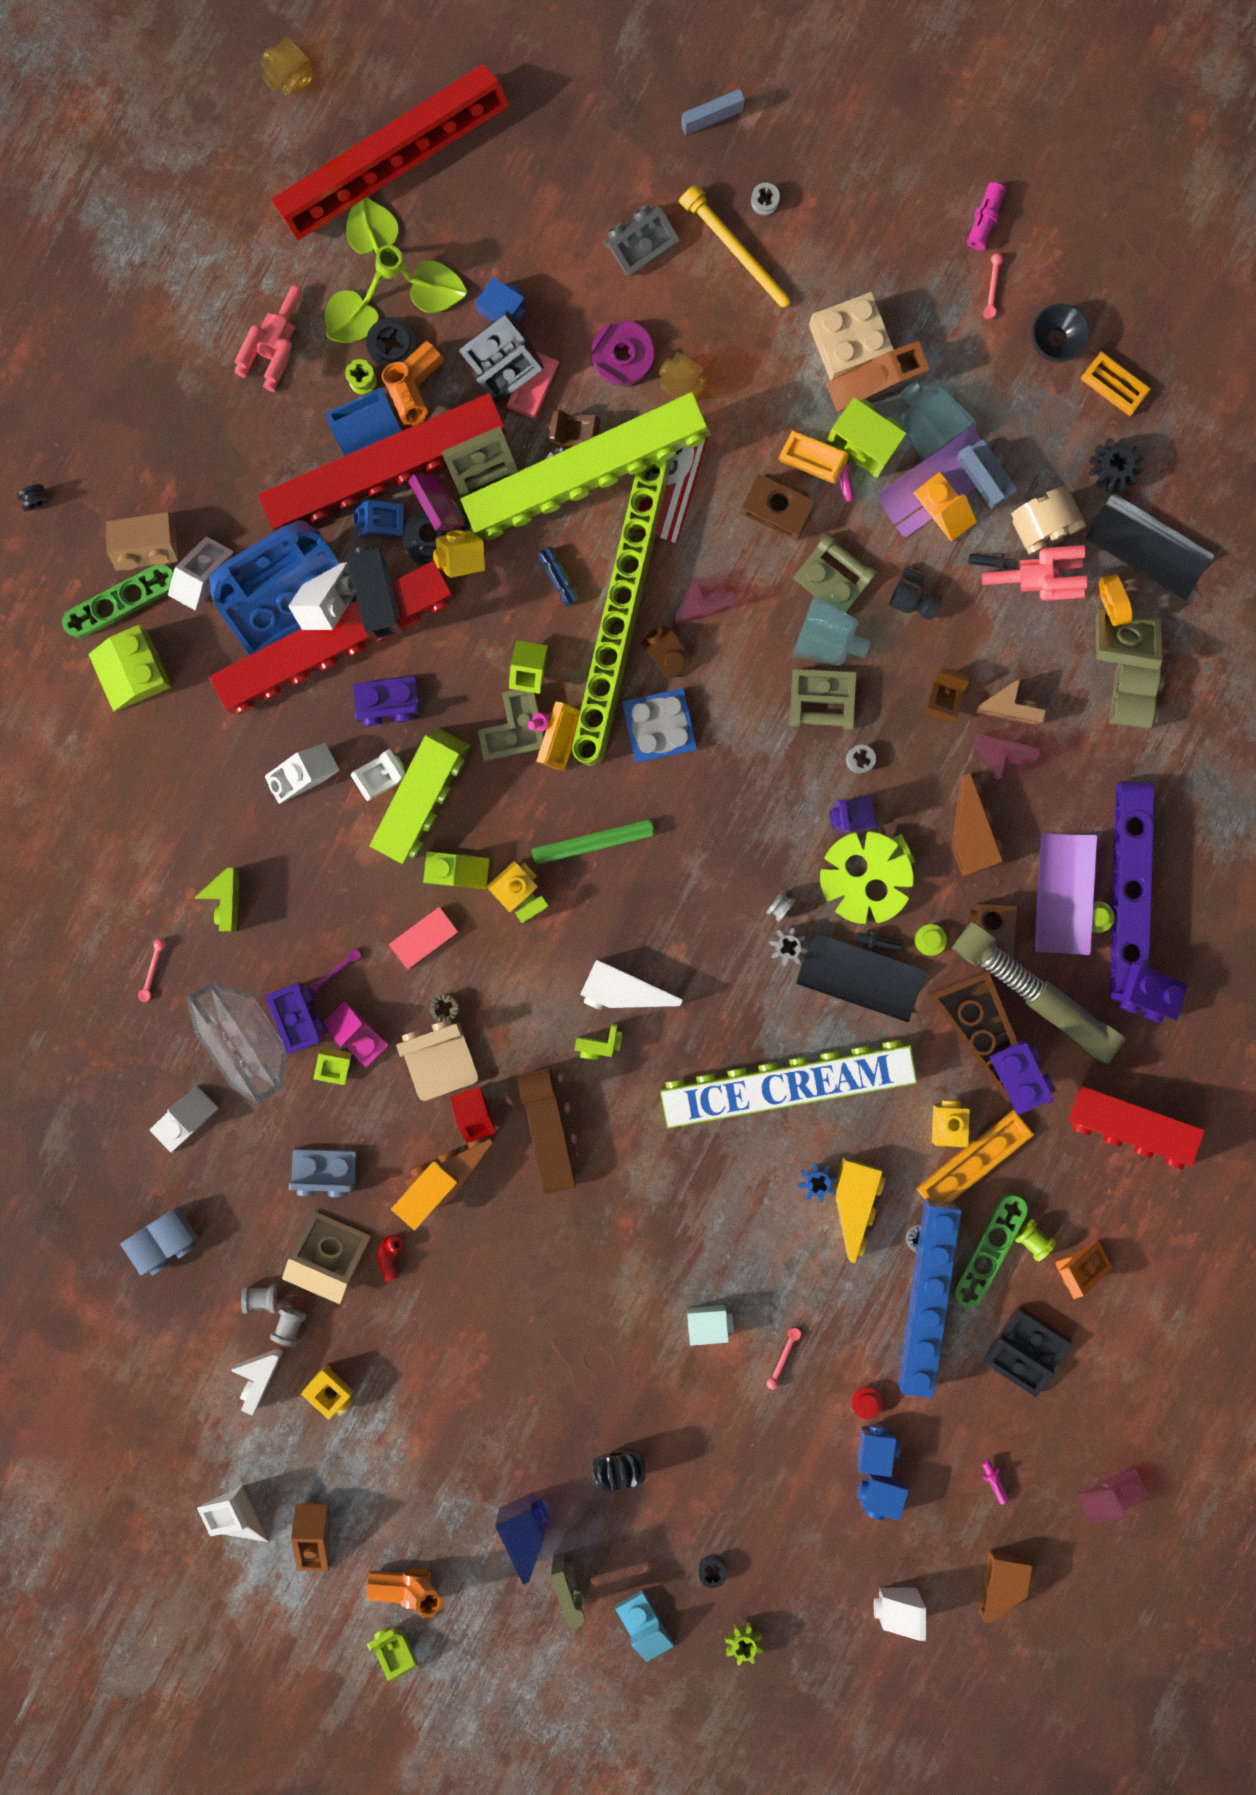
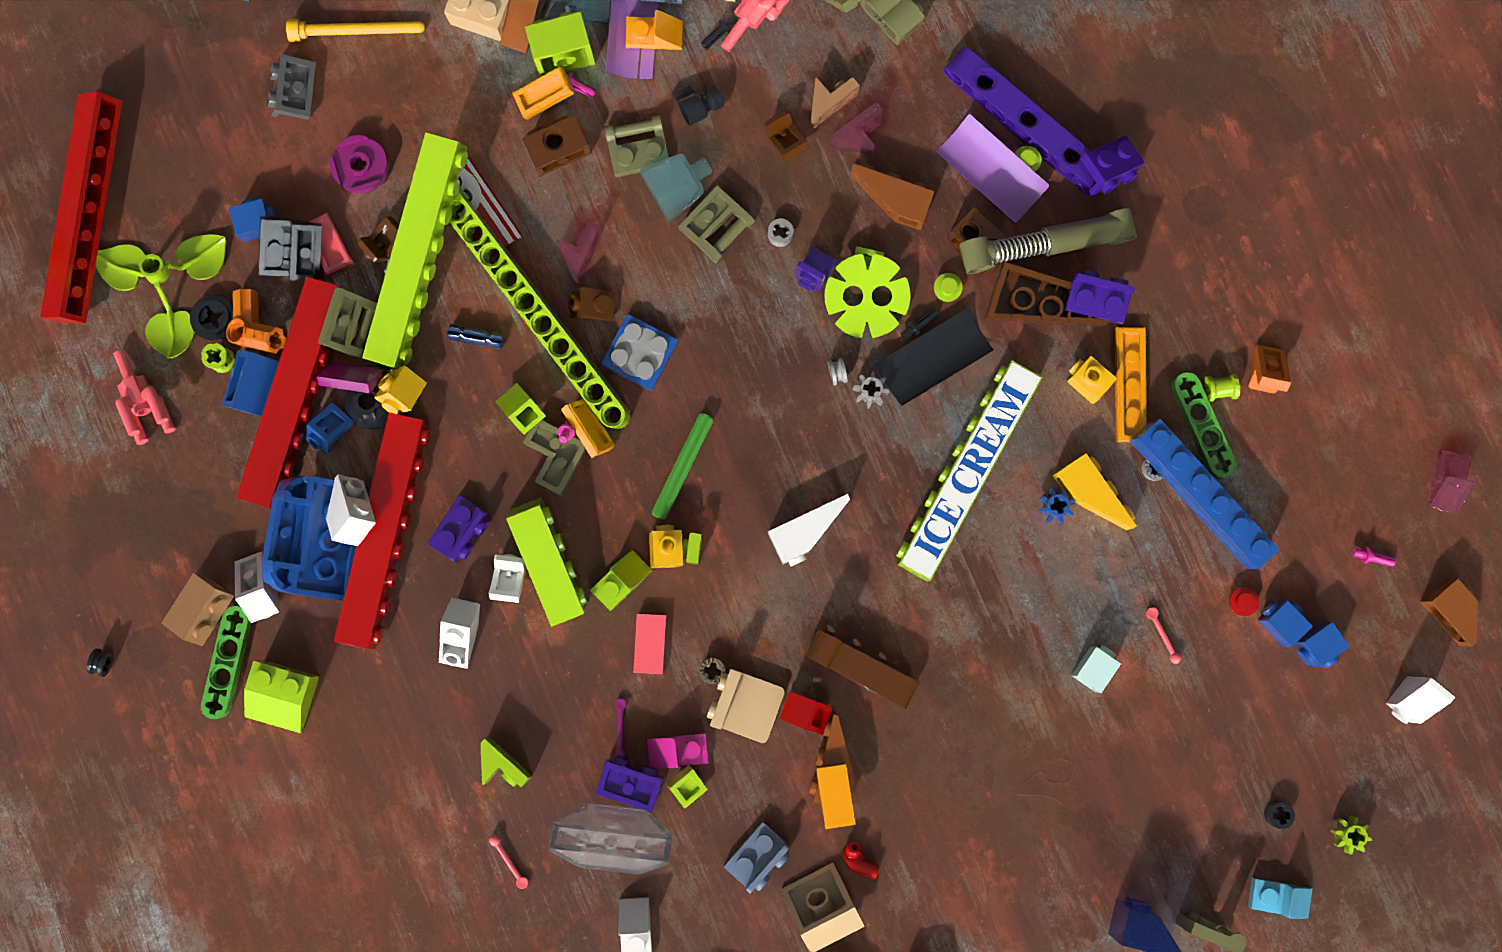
camera: 50 degrees left, 5 degrees down
black window [347,545,403,640] -> none
lime bracket [574,1023,623,1060] -> none
black gear [592,1449,646,1491] -> none
clear yellow brick [659,352,709,400] -> none
black slope [983,1305,1072,1397] -> none
red wedge [1068,1086,1205,1170] -> none

